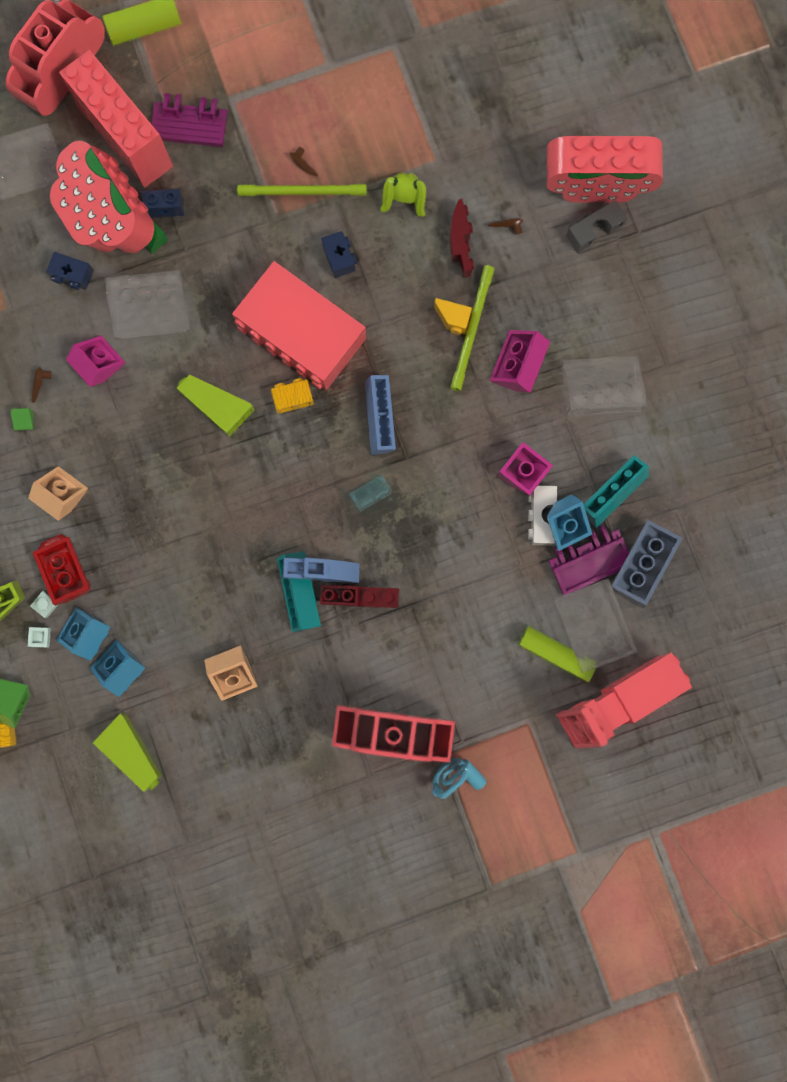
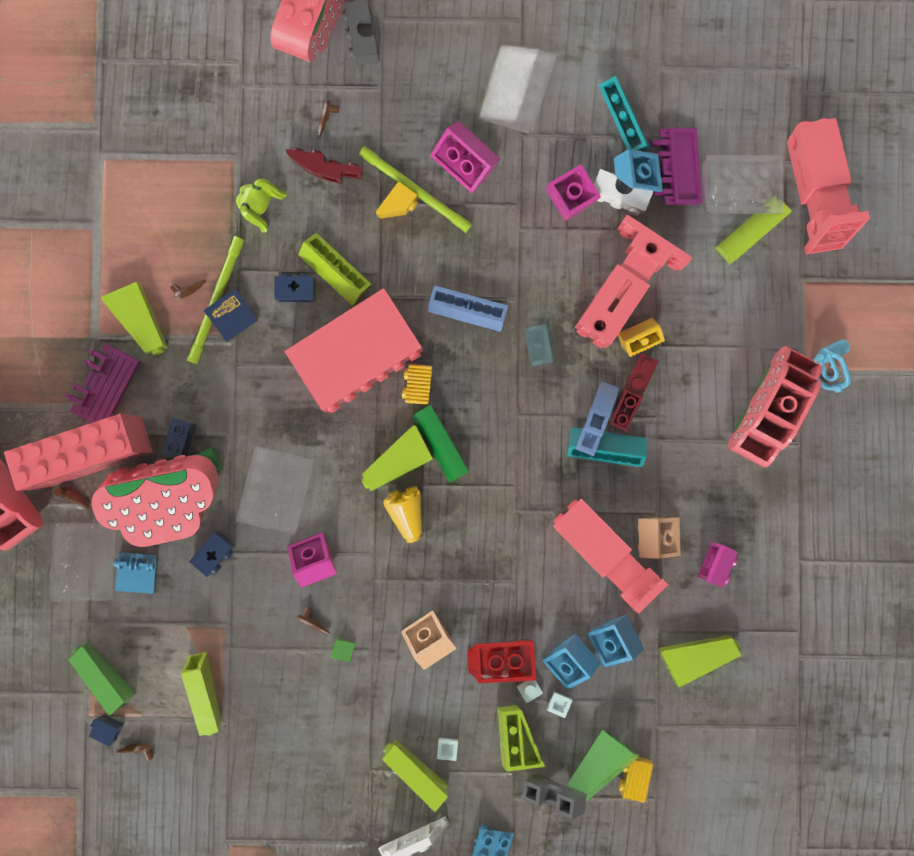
camera: 70 degrees left, 5 degrees up
sand blue slope [611,520,683,608] -> none
none -> reddish brown bar [54,488,90,509]
none -> lime slope [101,282,168,356]
none -> dark azure hinge [114,552,157,594]
none -> dark blue tile [203,289,258,342]
none -> lime brick [298,233,372,306]
none -> yellow cone [383,486,422,543]
none -> green brick [411,405,469,483]
none -> coral brick [553,499,668,613]
none -> coral brick [574,214,692,348]
none -> yellow brick [618,317,665,357]
none -> dark pink slope [697,542,738,588]

